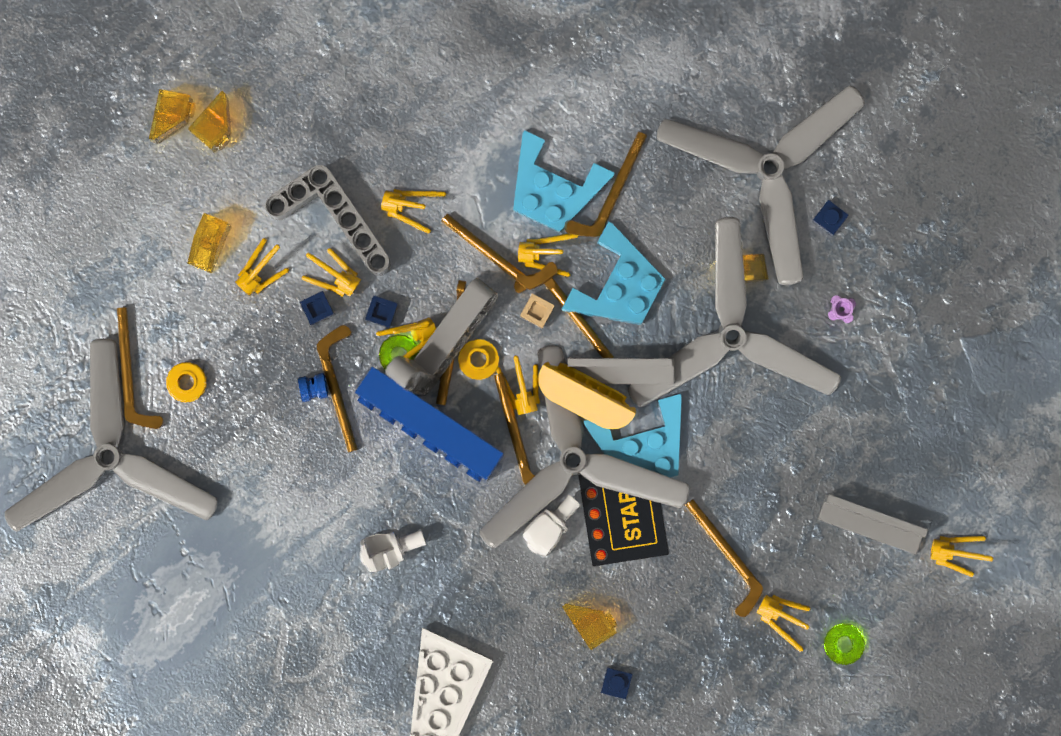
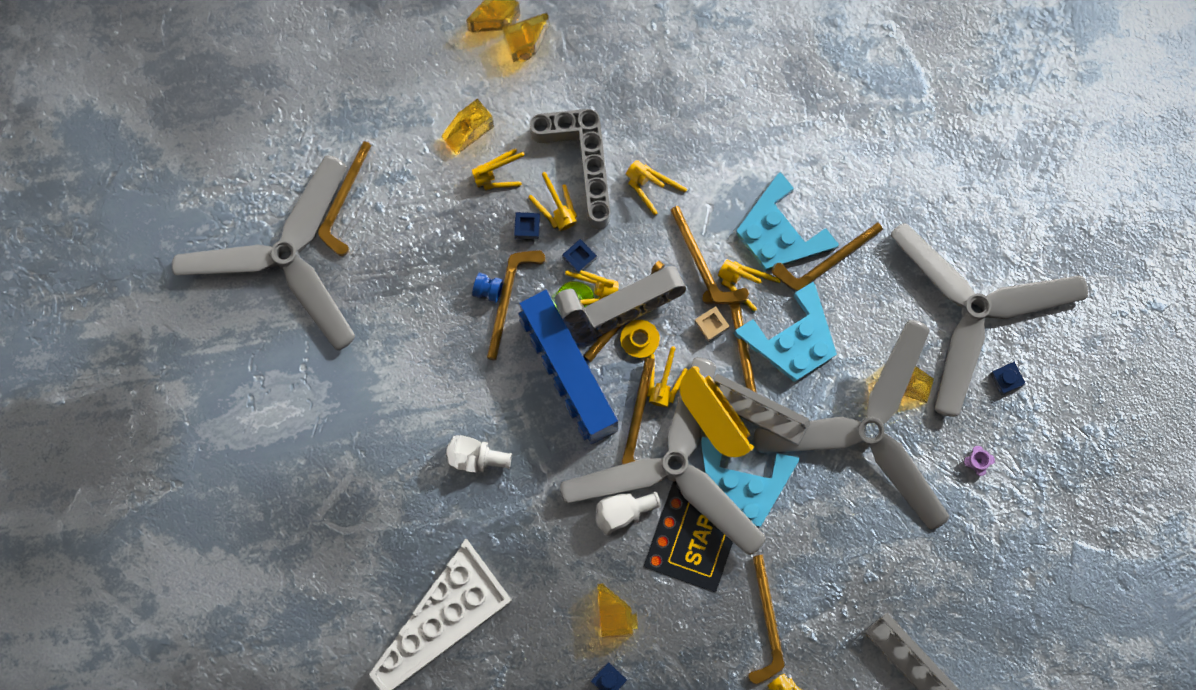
camera: 30 degrees right, 10 degrees down
yellow piece [166,362,207,403] -> none

